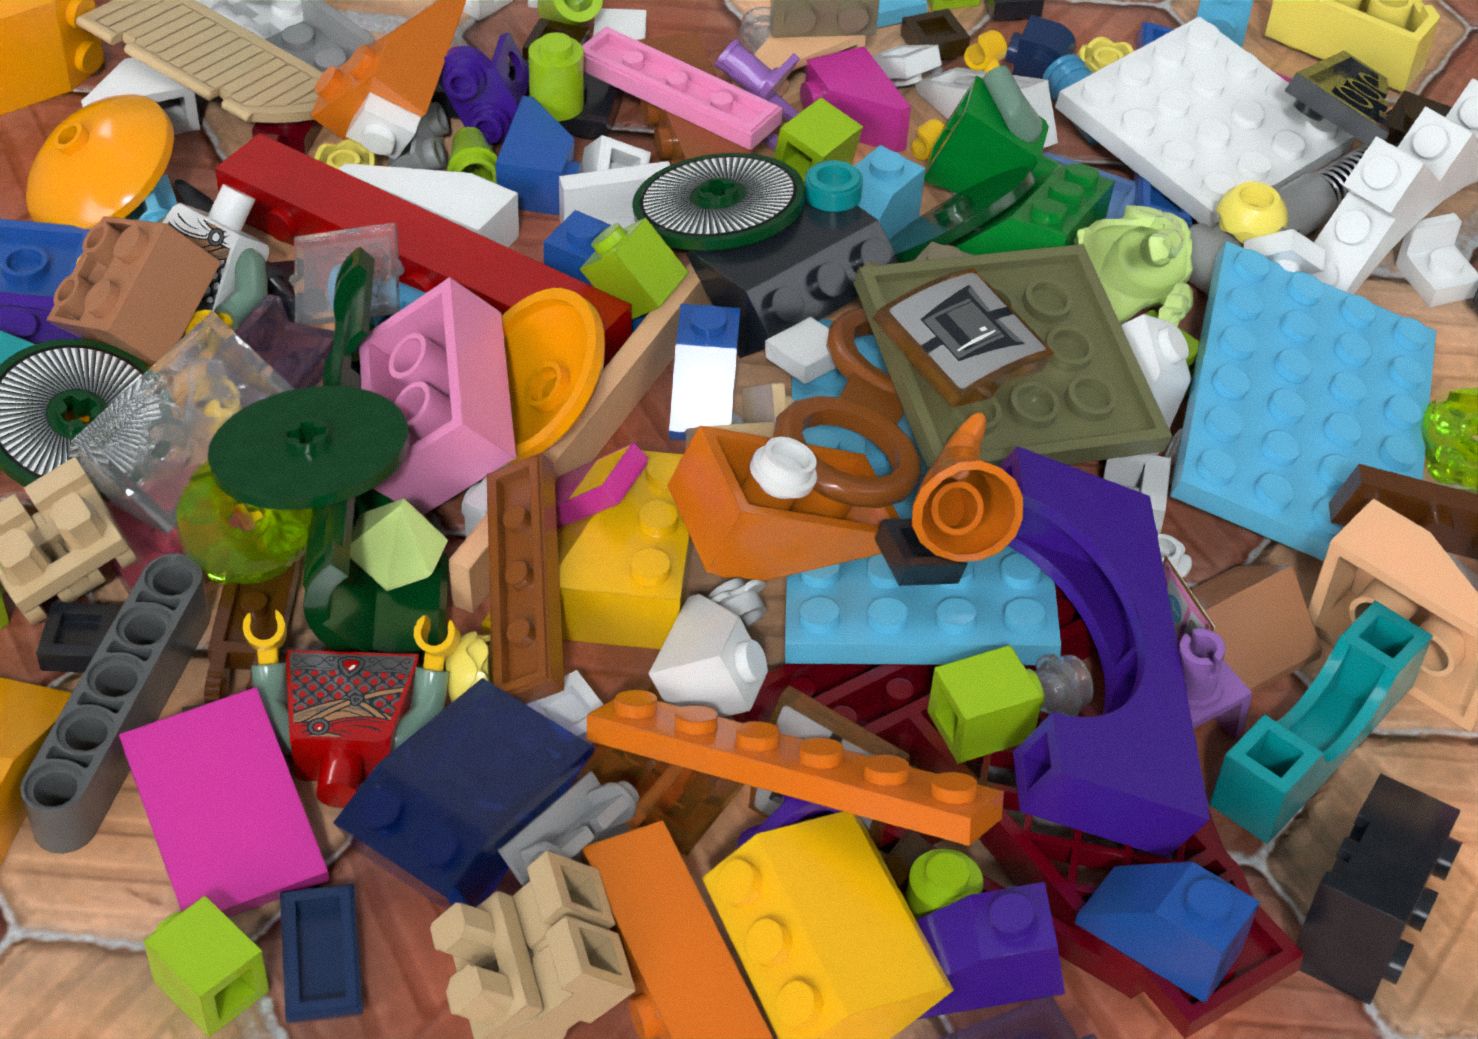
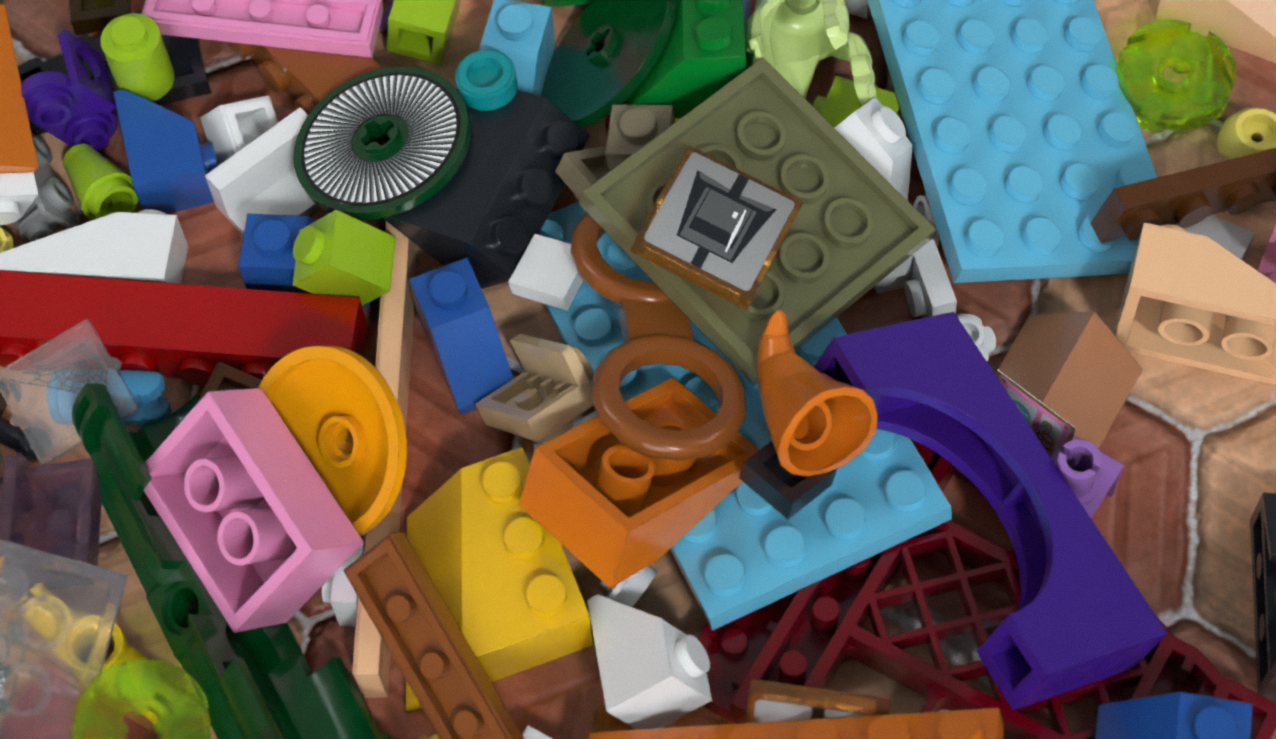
camera: 20 degrees left, 15 degrees up
dark green piece [208,386,410,510] -> none
yellowish green slope [350,498,448,591] -> none
dark pink tile [555,442,649,528] -> none
white plate [750,437,817,499] -> none
lime brick [927,645,1044,764] -> none
clear plate [1034,653,1093,716] -> none
teal arch [1210,600,1433,844] -> none

